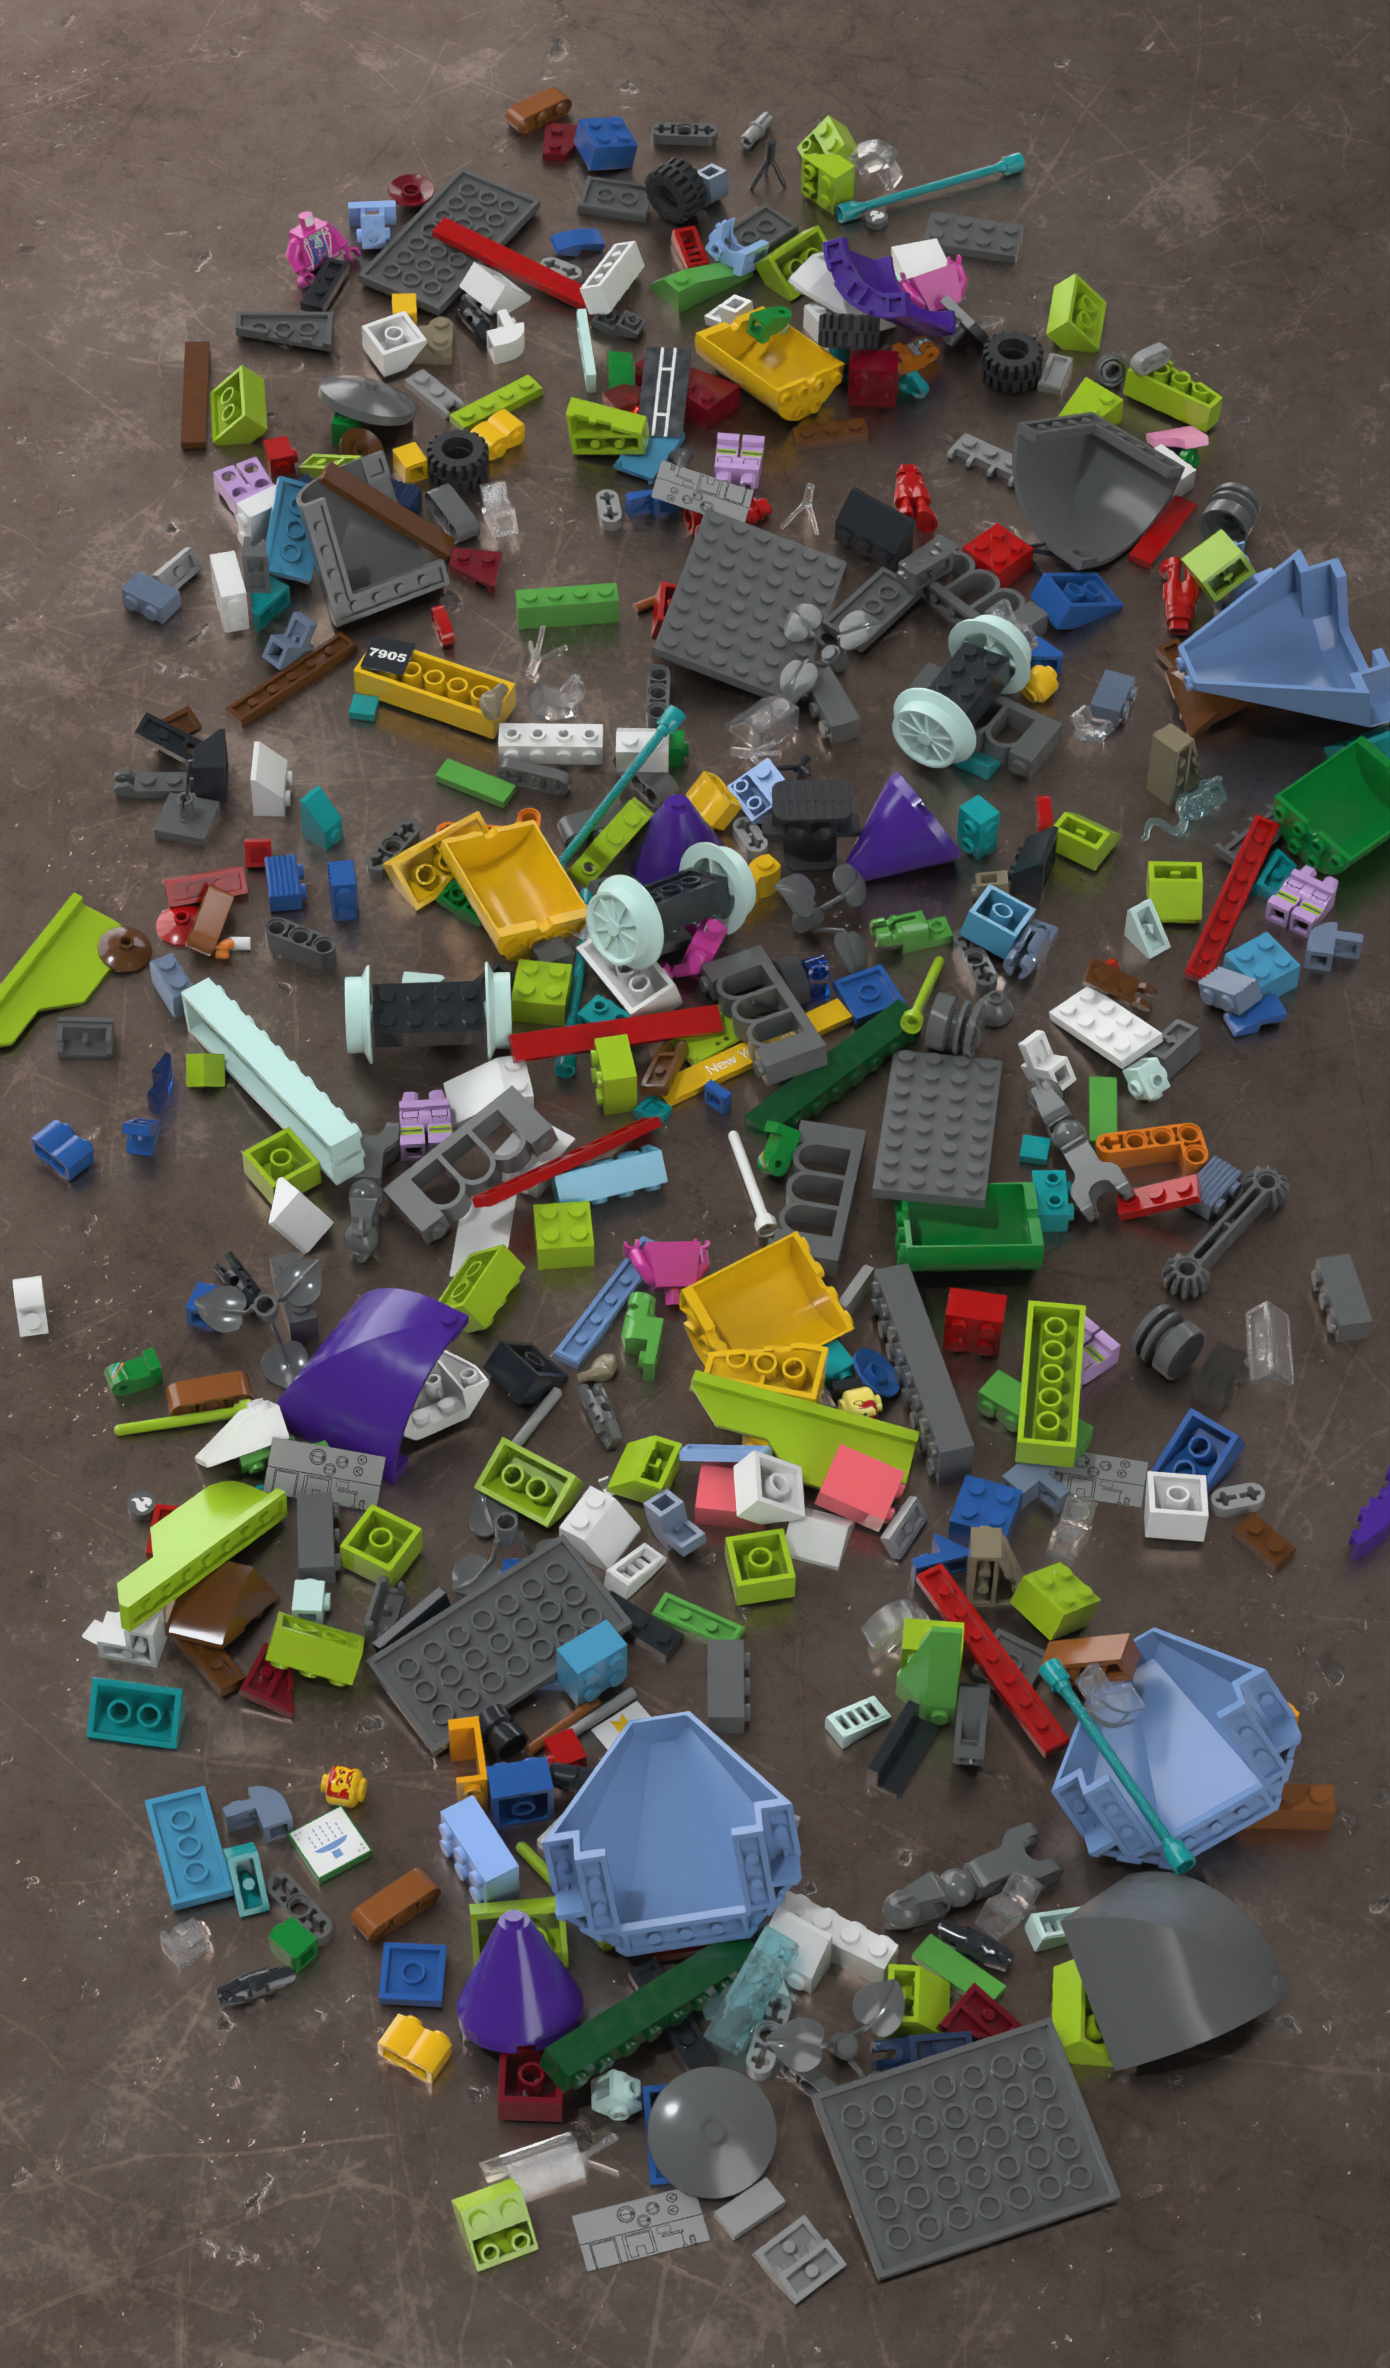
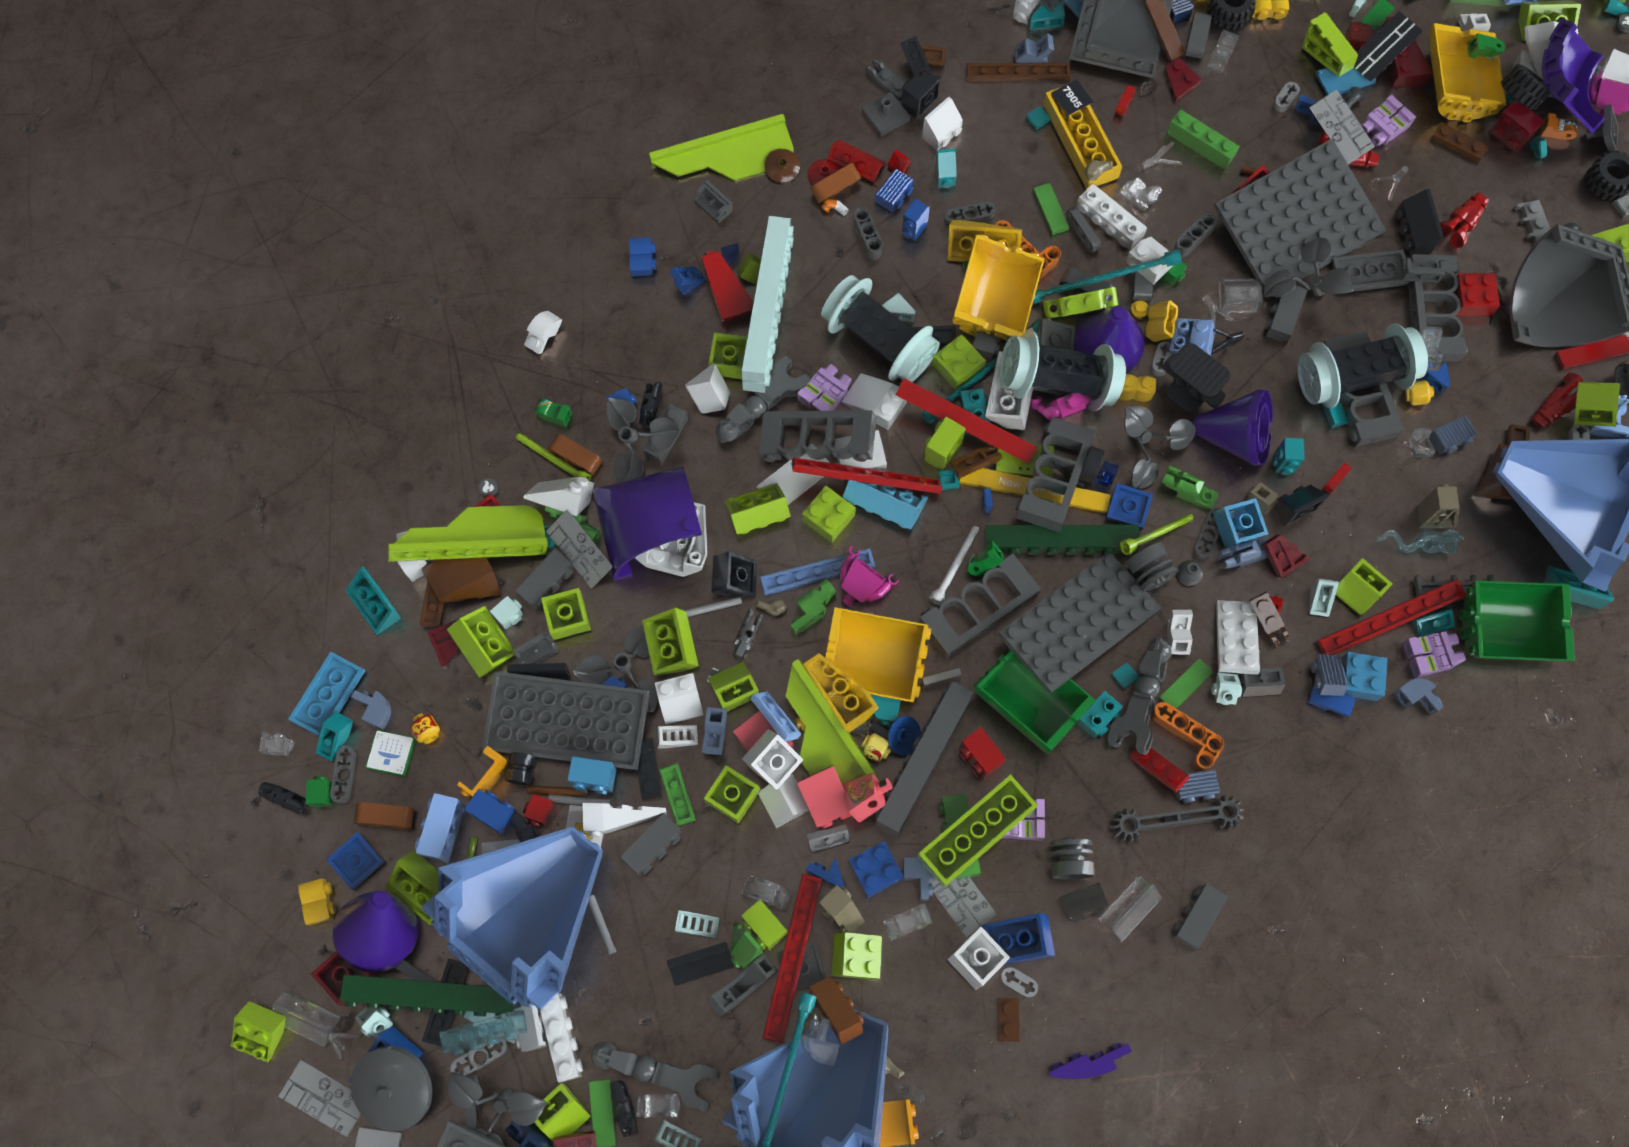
camera: 45 degrees right, 20 degrees up
sand blue brick [149,953,193,1018] -> none
blue slope [1030,572,1124,630] -> none
lime slope [1054,812,1121,871] -> none
none -> white wedge [582,803,667,837]
none -> red slope [701,250,754,323]
none -> coral torso [844,774,892,823]
none -> dark red wing [1262,534,1310,578]

